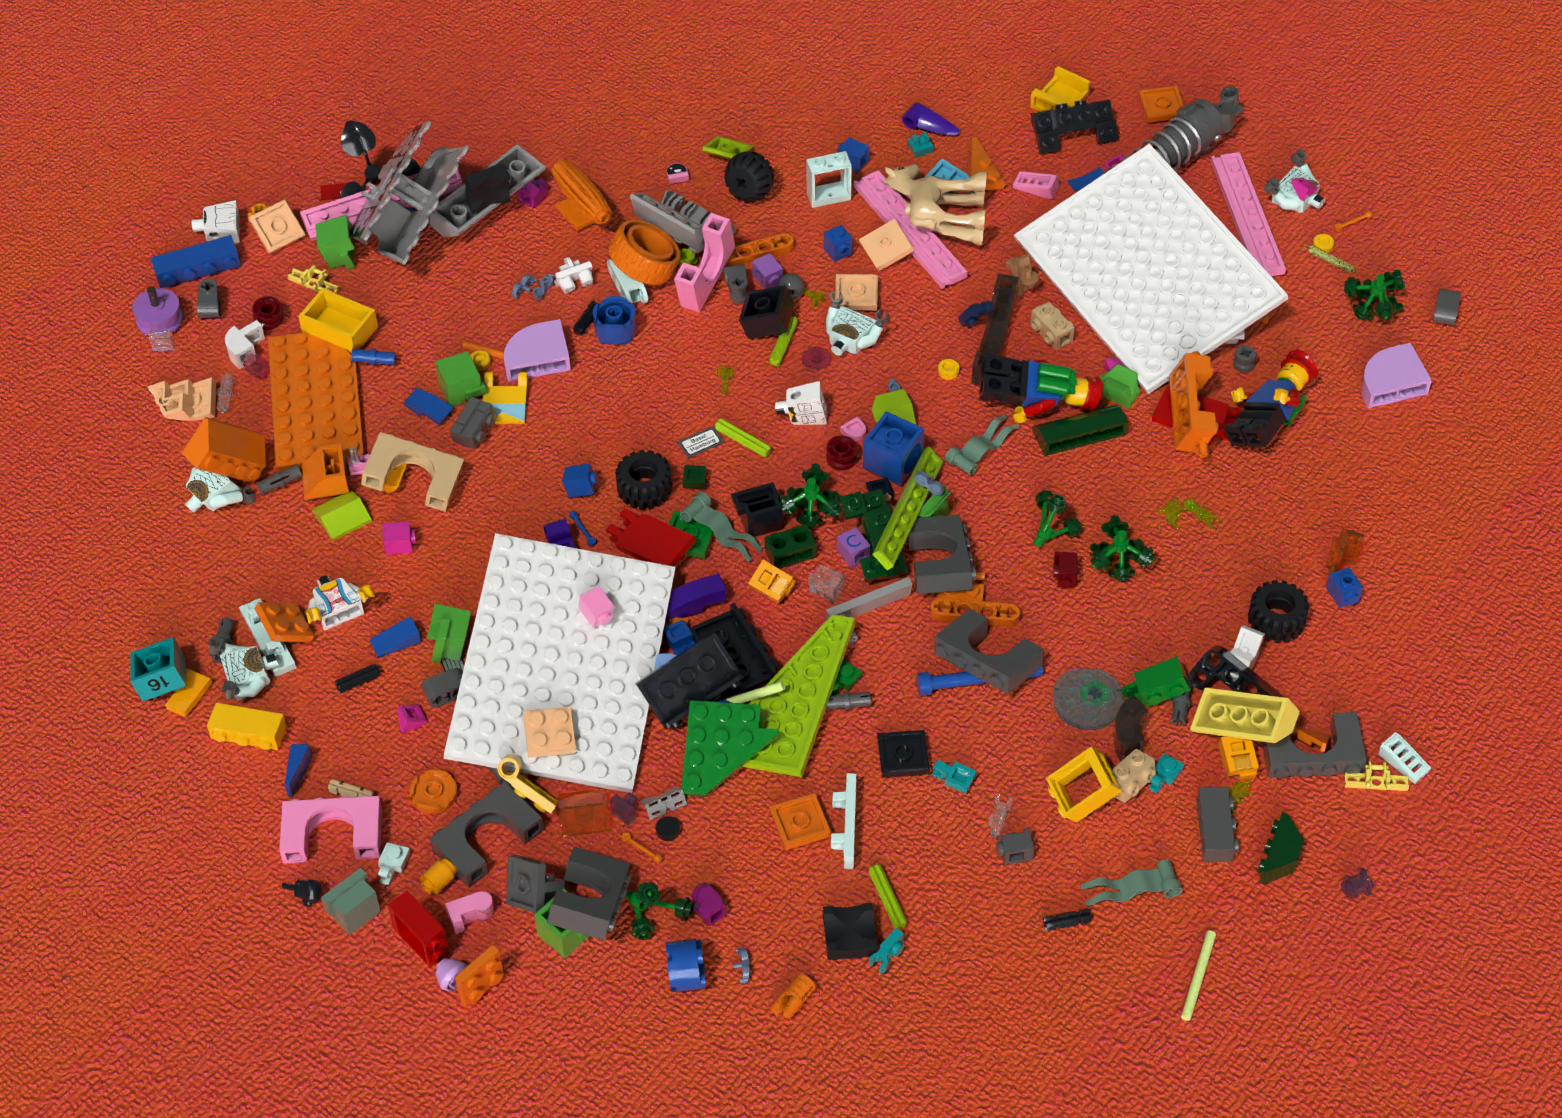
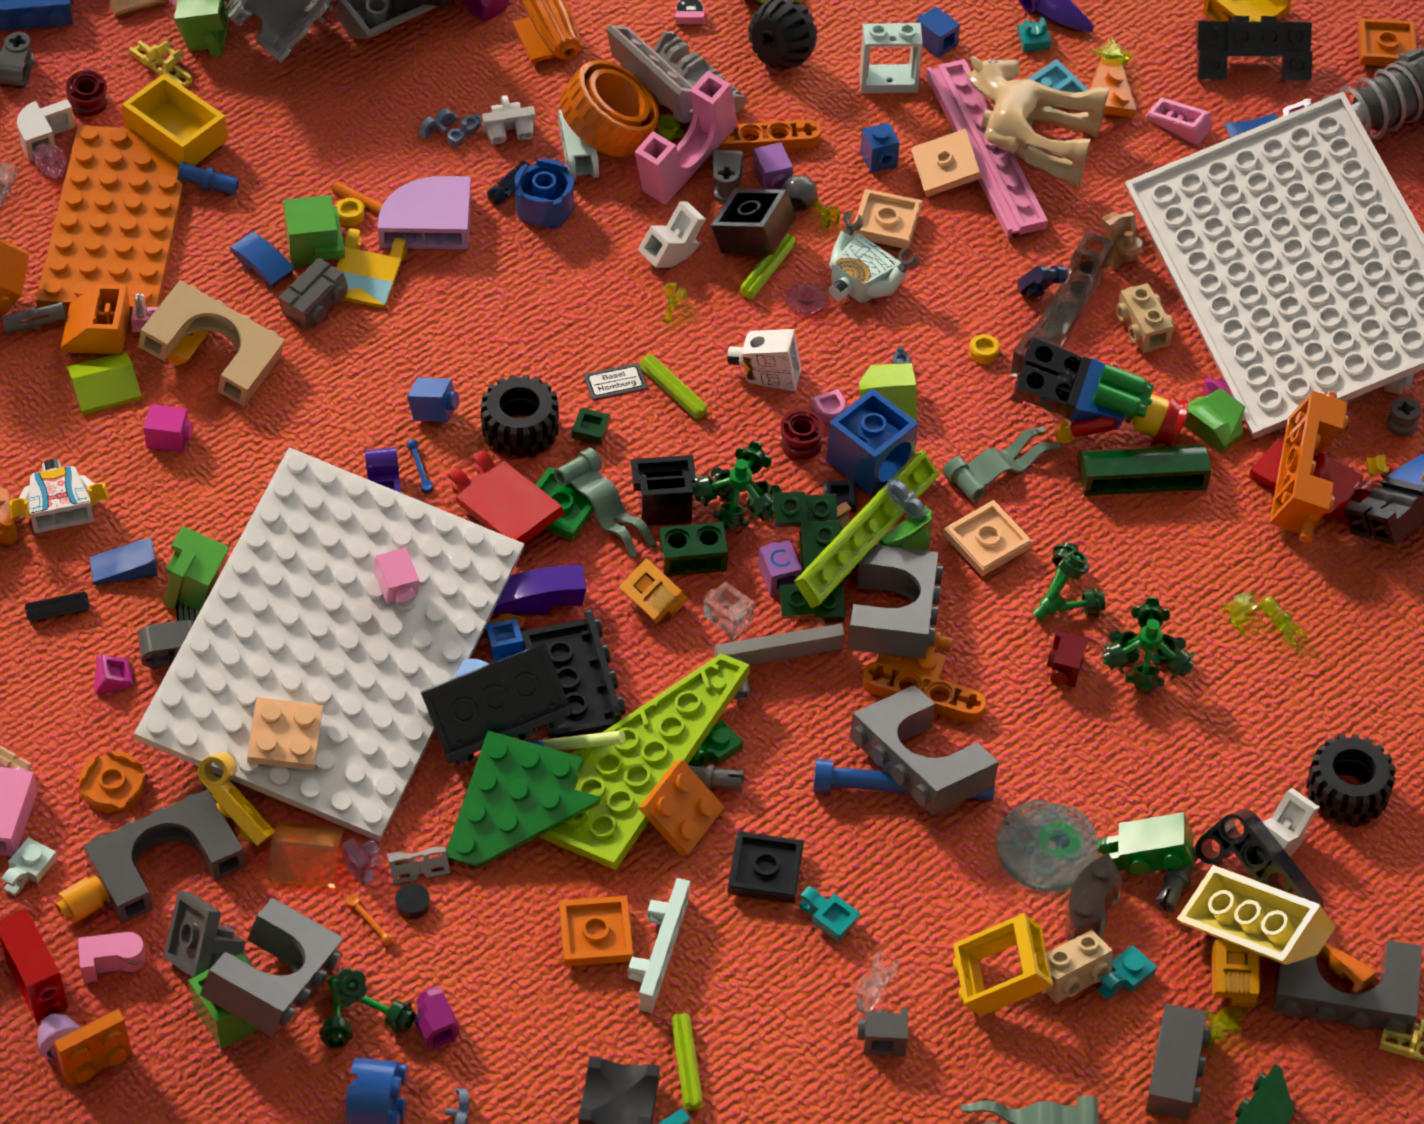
camera: 10 degrees right, 0 degrees up
none -> white brick [638,201,706,268]
none -> orange plate [638,760,724,856]
none -> light nougat plate [943,500,1033,576]
none -> clear neon green piece [1091,37,1134,64]

